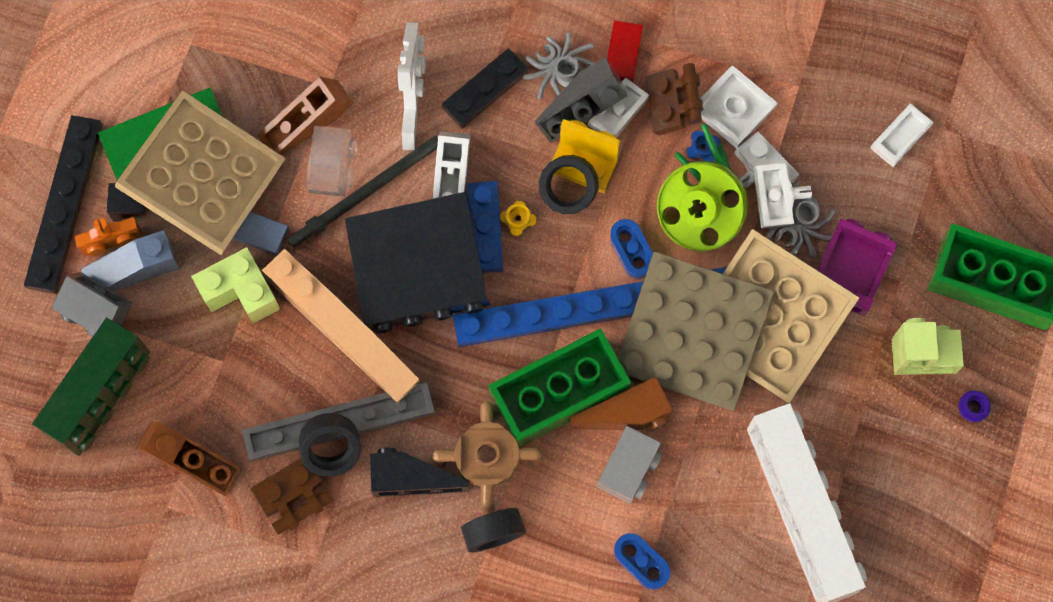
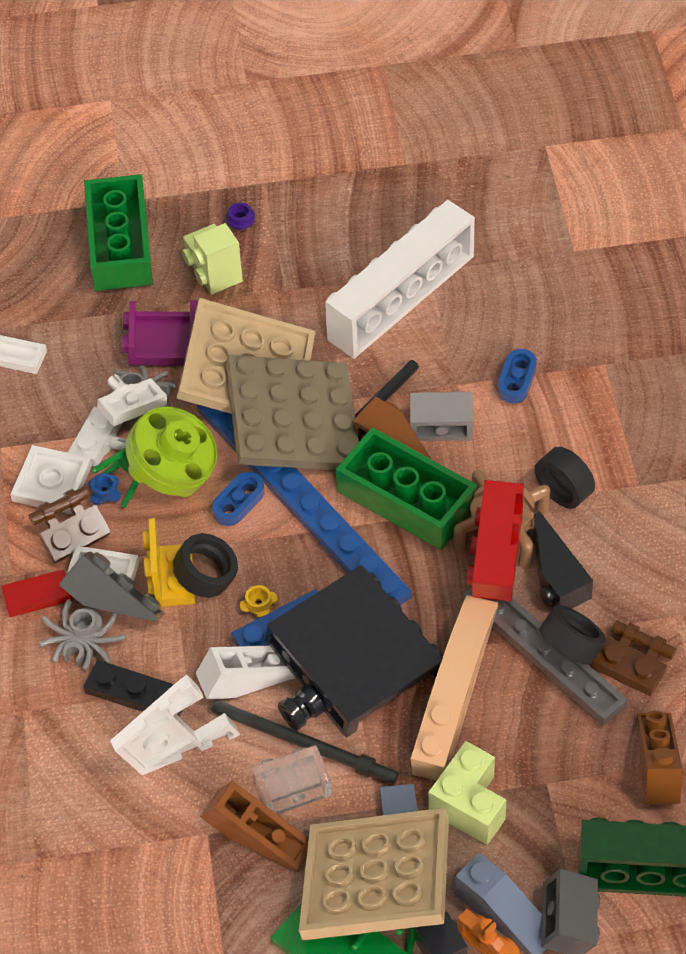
camera: 115 degrees left, 20 degrees down
none -> black wheel [278,684,325,731]
none -> black bar [355,360,419,418]
none -> red wedge [467,480,524,602]

